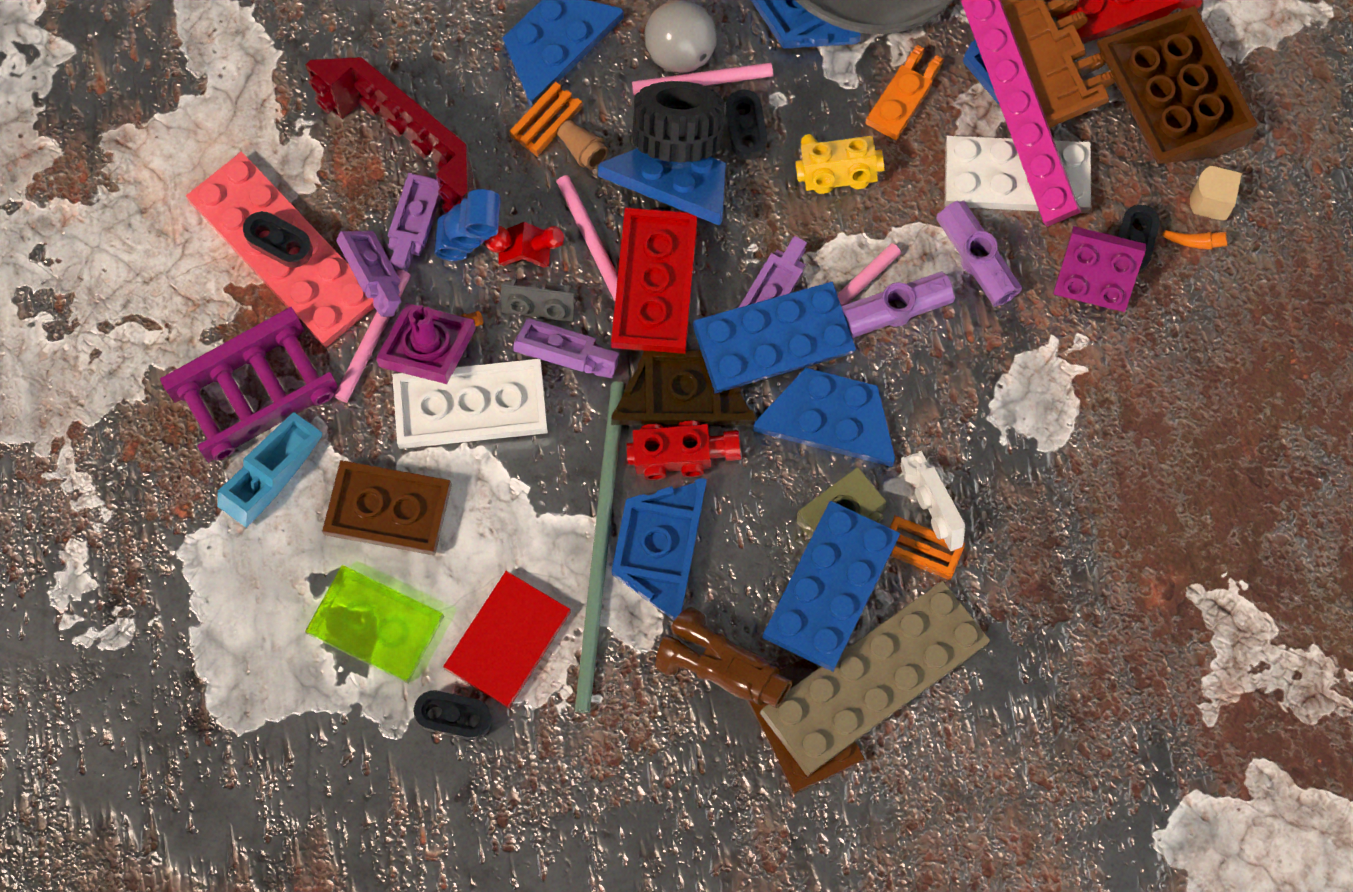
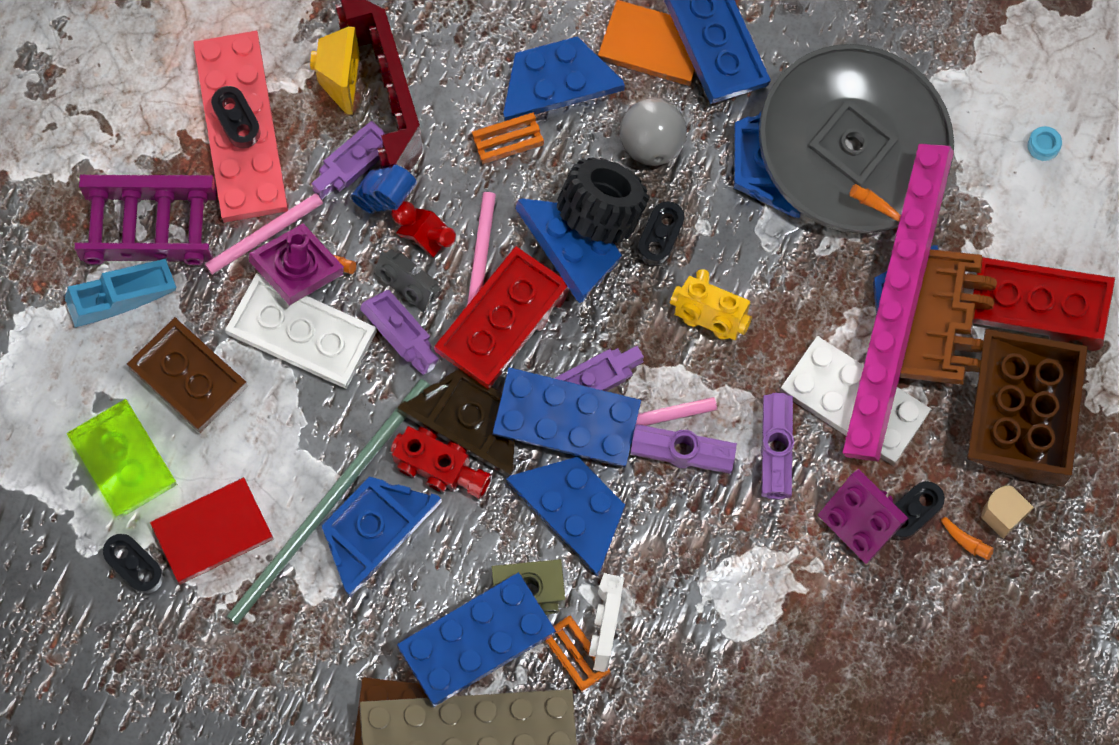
camera: 30 degrees right, 0 degrees up
medium lavender hinge [336,231,401,317] -> none
medium nougat cone [558,120,609,170] -> none
bright pink bar [632,63,773,96] -> none
reddish brown piece [655,607,792,708] -> none
orange hinge [865,45,944,141] -> none
none -> yellow slope [310,27,360,115]

